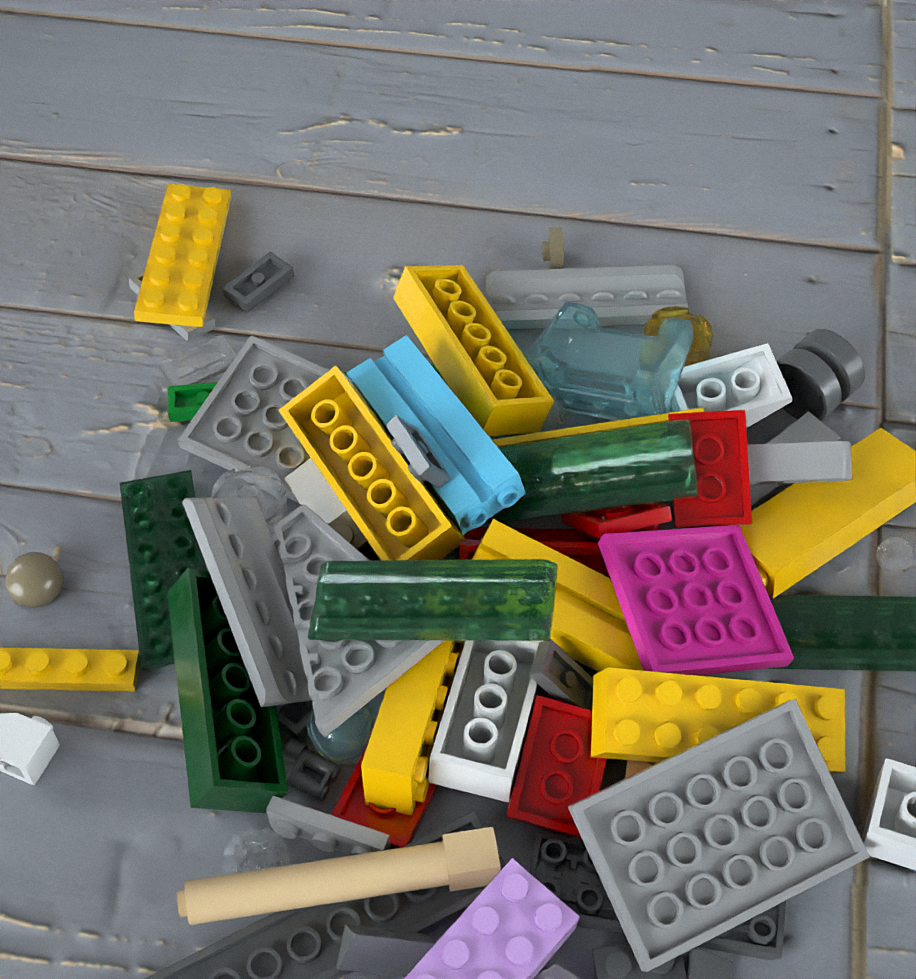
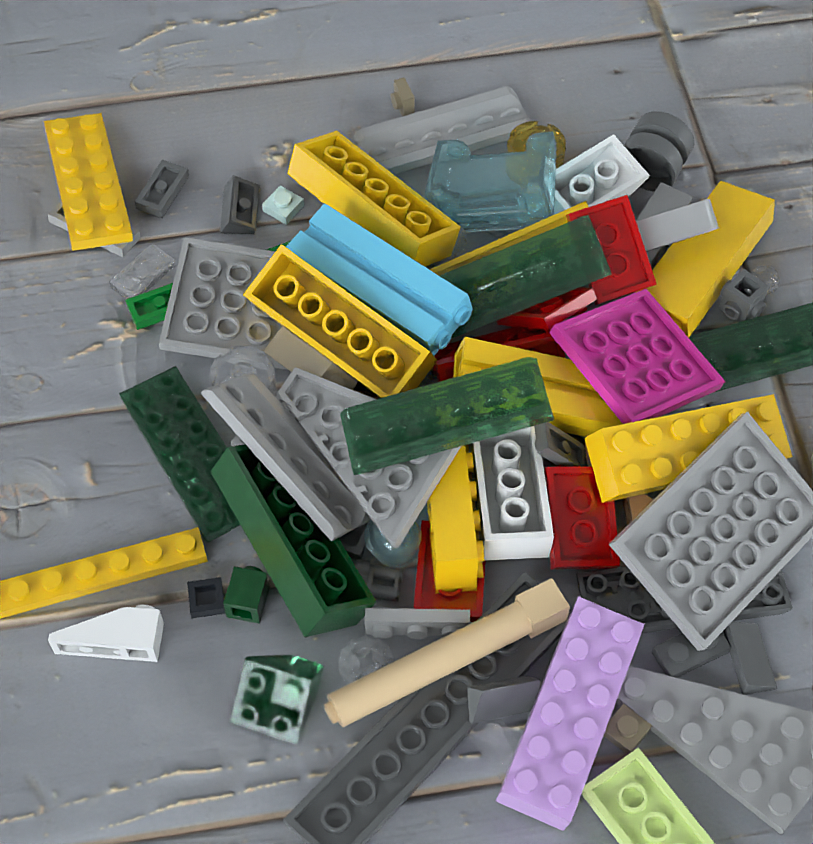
camera: 20 degrees left, 5 degrees up
dark tan hair [5,552,64,608] -> none
dark grey plate [386,415,451,488] -> none
none -> black plate [187,577,226,619]
none -> dark grey slope [220,175,260,234]
none -> dark green brick [223,566,270,624]
none -> clear green slope [230,654,324,744]
none -> light aqua plate [262,185,304,225]
none -> dark grey brick [719,269,769,326]

